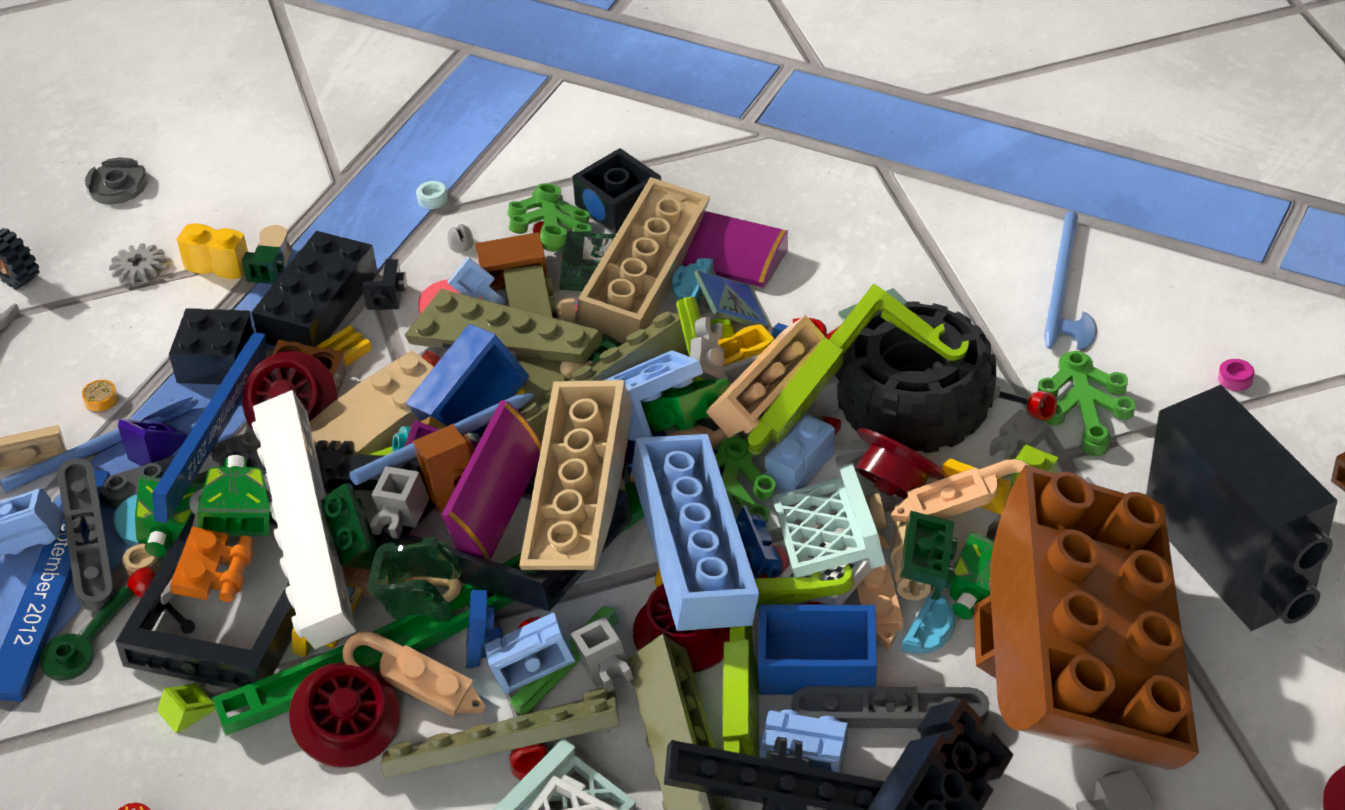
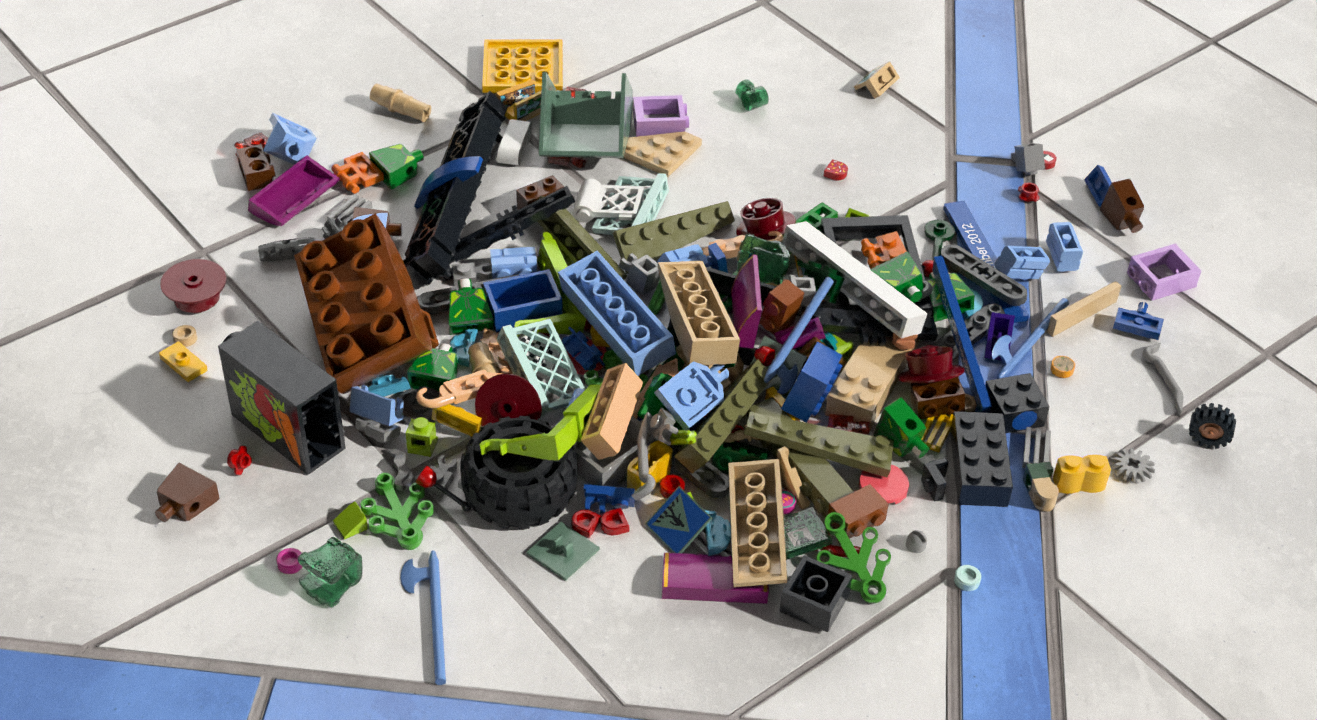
camera: 155 degrees right, 0 degrees up
dark grey tile [85,157,148,204] -> none
light blue plate [448,257,506,305] -> none
dark green bracket [900,510,958,600] -> none
none -> clear green piece [298,537,363,608]
none -> lime slope [333,502,368,540]
none -> light grey hair [386,448,414,491]
none -> green torso [449,279,494,335]
none -> light grey plate [452,263,492,286]
none -> light grey piece [631,412,655,501]
none -> green torso [873,397,930,458]
none -> light grey tile [1022,427,1051,468]

